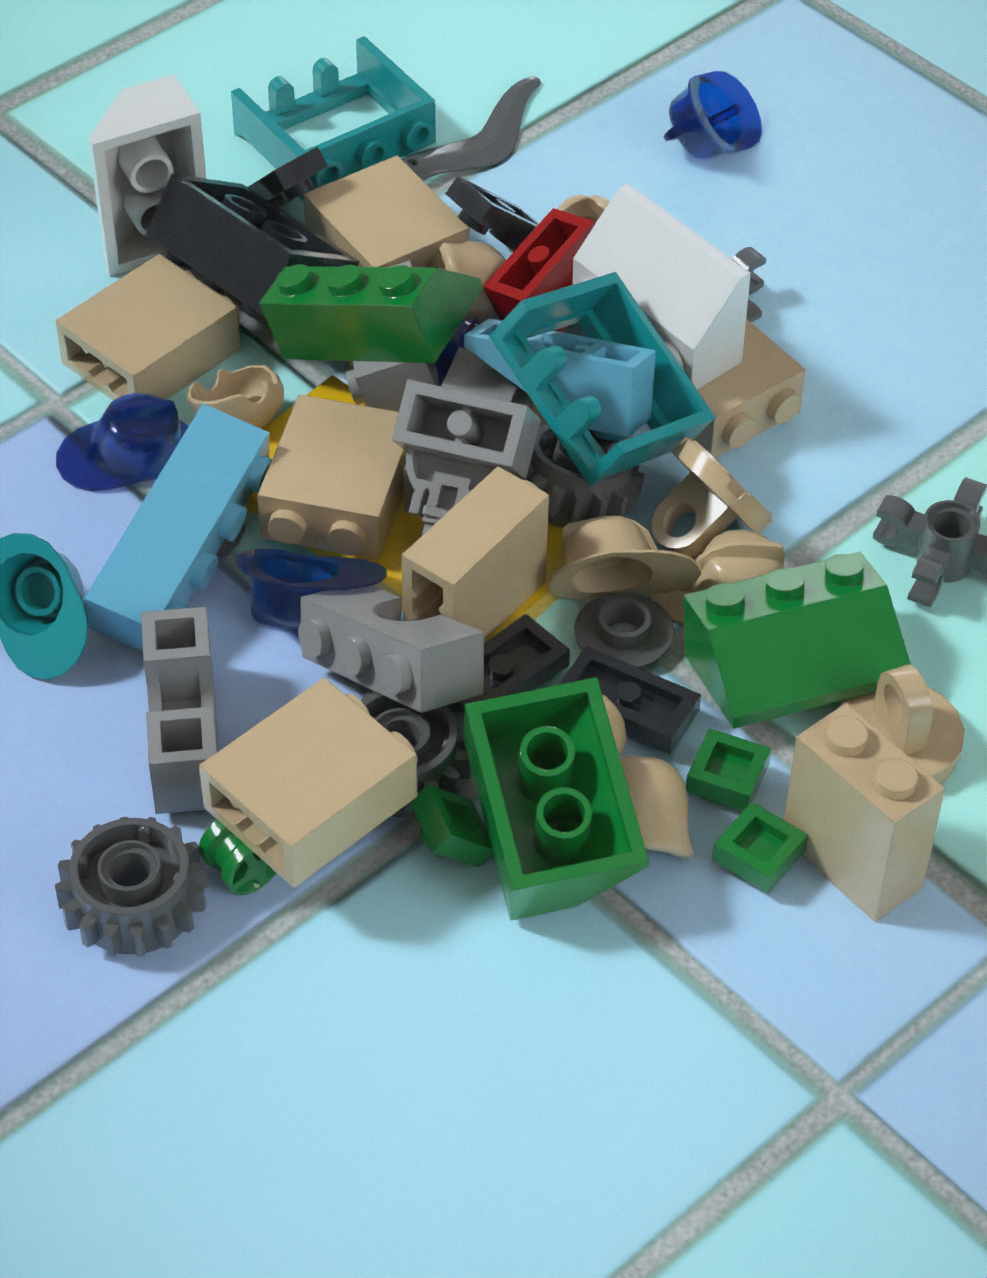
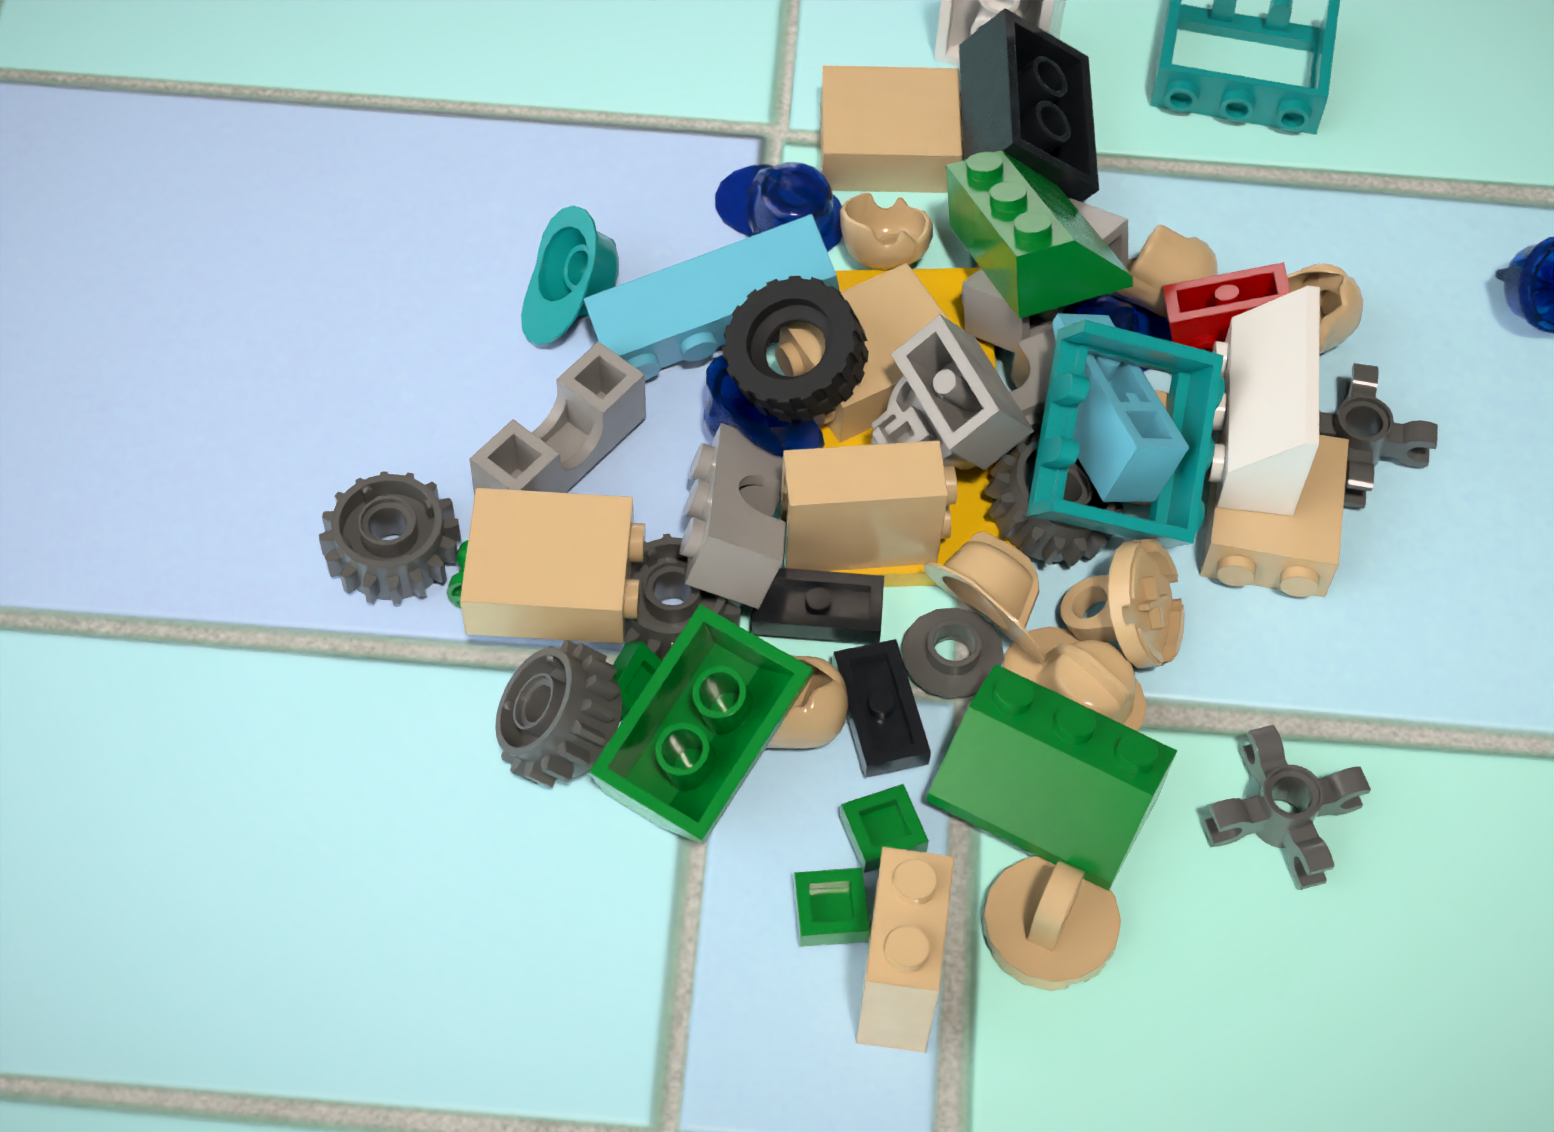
camera: 45 degrees right, 10 degrees up
black plate [248,147,328,208] -> none
tan brick [303,156,470,270] -> none
dark grey piece [401,76,541,181] -> none
black plate [445,176,539,250] -> none
tan hair [620,756,693,859] -> none
none -> dark grey gear [495,640,622,788]
none -> black tyre [722,276,869,422]

